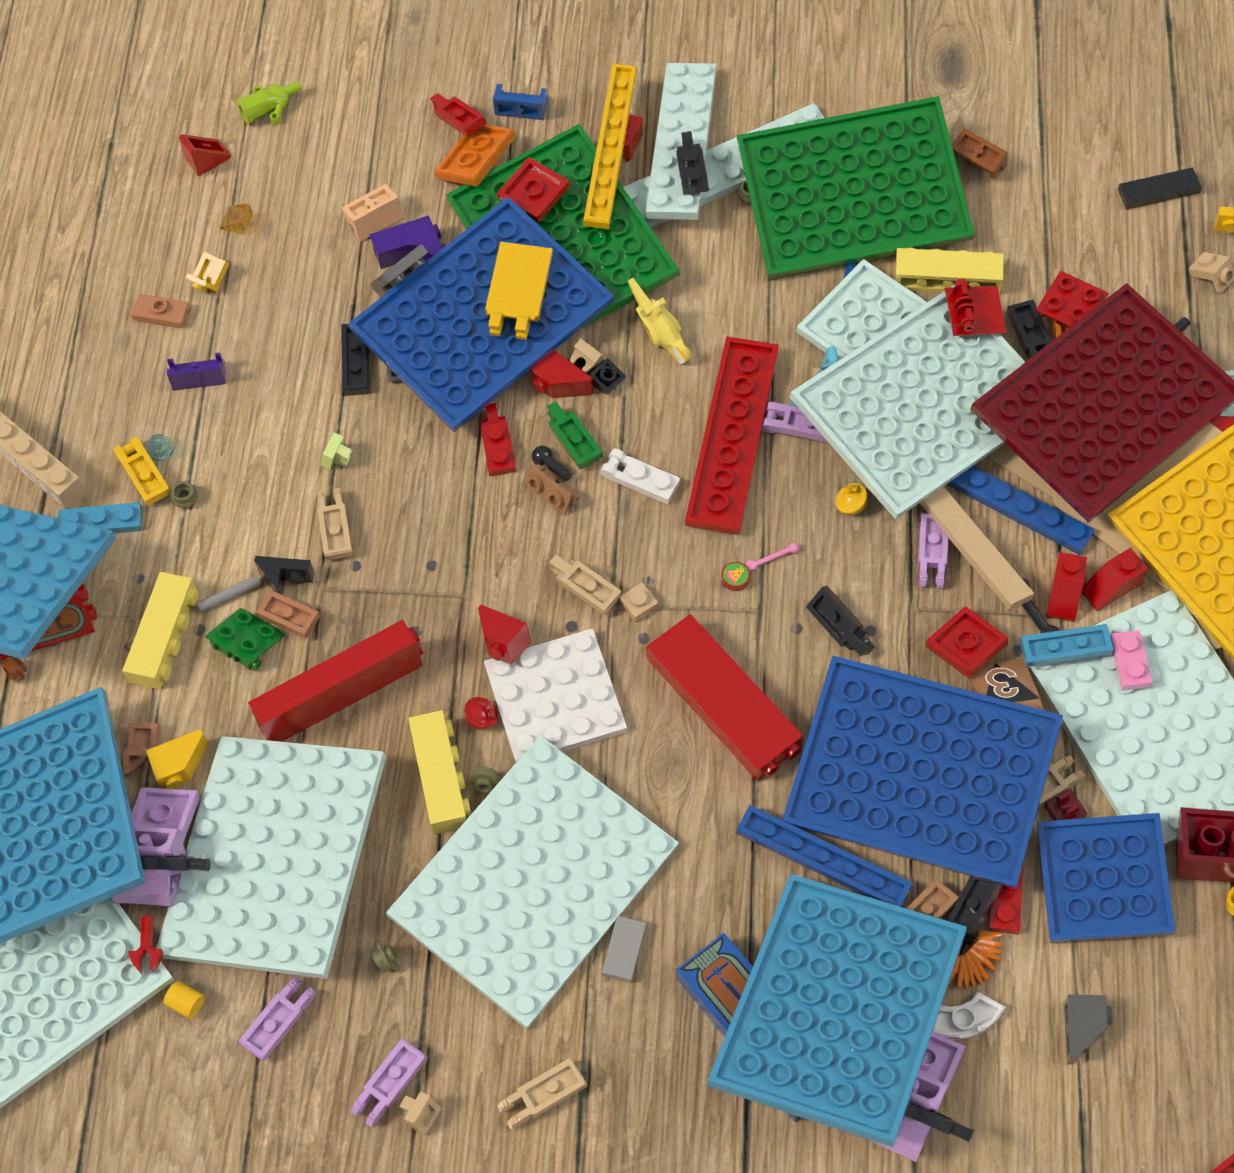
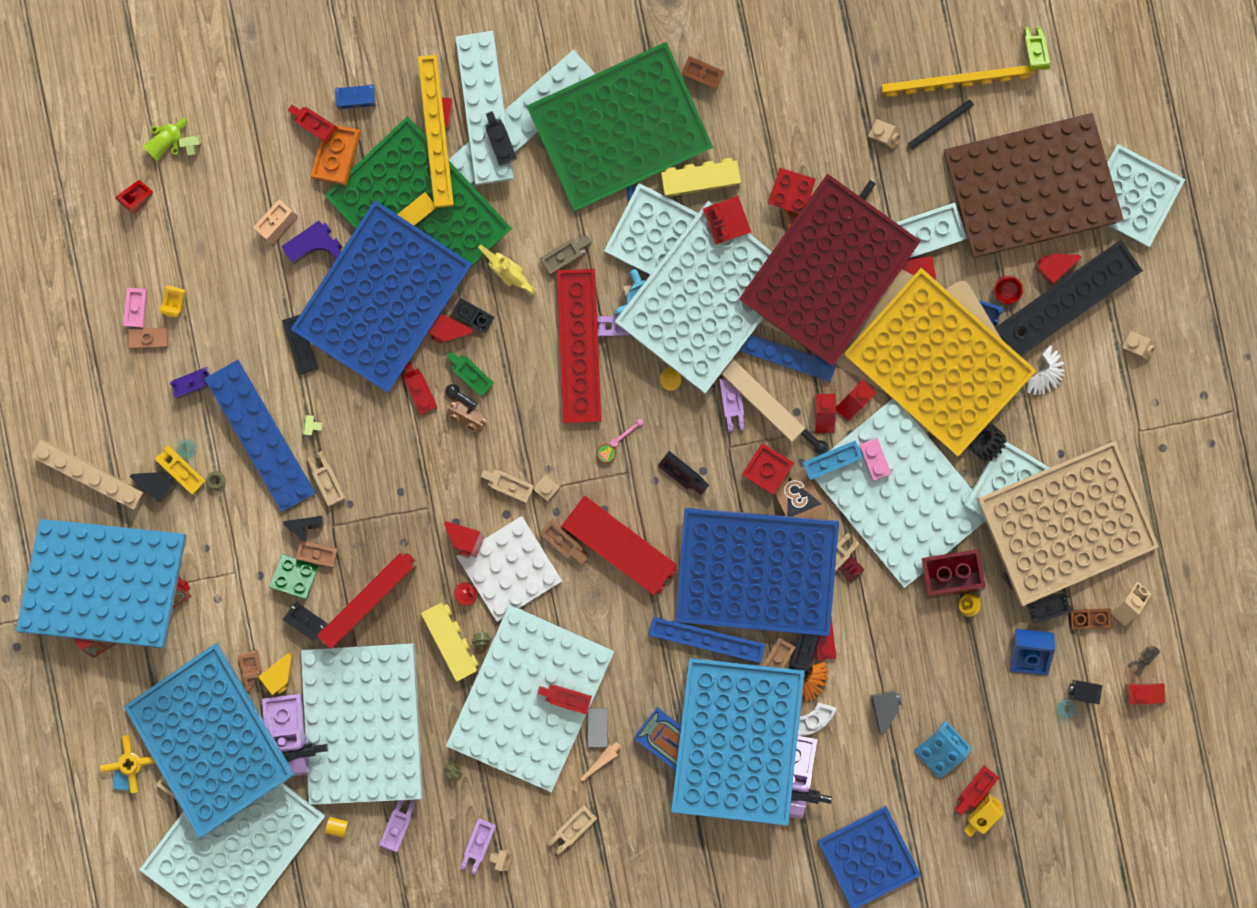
camera: 20 degrees left, 25 degrees up
dark azure plate [58,502,142,534] -> none
light yellow brick [122,572,199,690] -> none
red bar [128,915,164,974] -> none
light grey piece [197,575,261,613] -> none
clear yellow slope [220,204,253,234] -> none
dark grey plate [370,244,428,298] -> none
yellow tile [485,242,553,340] -> none
red plate [497,157,570,223] -> none
tan tile [570,338,604,373] -> none
white plate [600,448,680,505] -> none
black hinge [1007,300,1052,359] -> none
blue plate [1037,813,1175,943] -> none
black tile [1118,167,1202,209] -> none
none -> bright pink plate [124,288,147,328]
none -> black slope [130,472,177,502]
none -> yellowish green tile [179,135,201,155]
none -> blue plate [204,359,316,512]
none -> black hinge [283,602,328,642]
none -> yellow tile [397,192,436,226]
none -> red hinge [537,684,592,715]
none -> medium nougat hinge [539,518,590,564]
none -> dark tan hinge [540,236,592,275]
none -> light nougat piece [581,742,622,781]
none -> dark azure bracket [914,720,972,778]

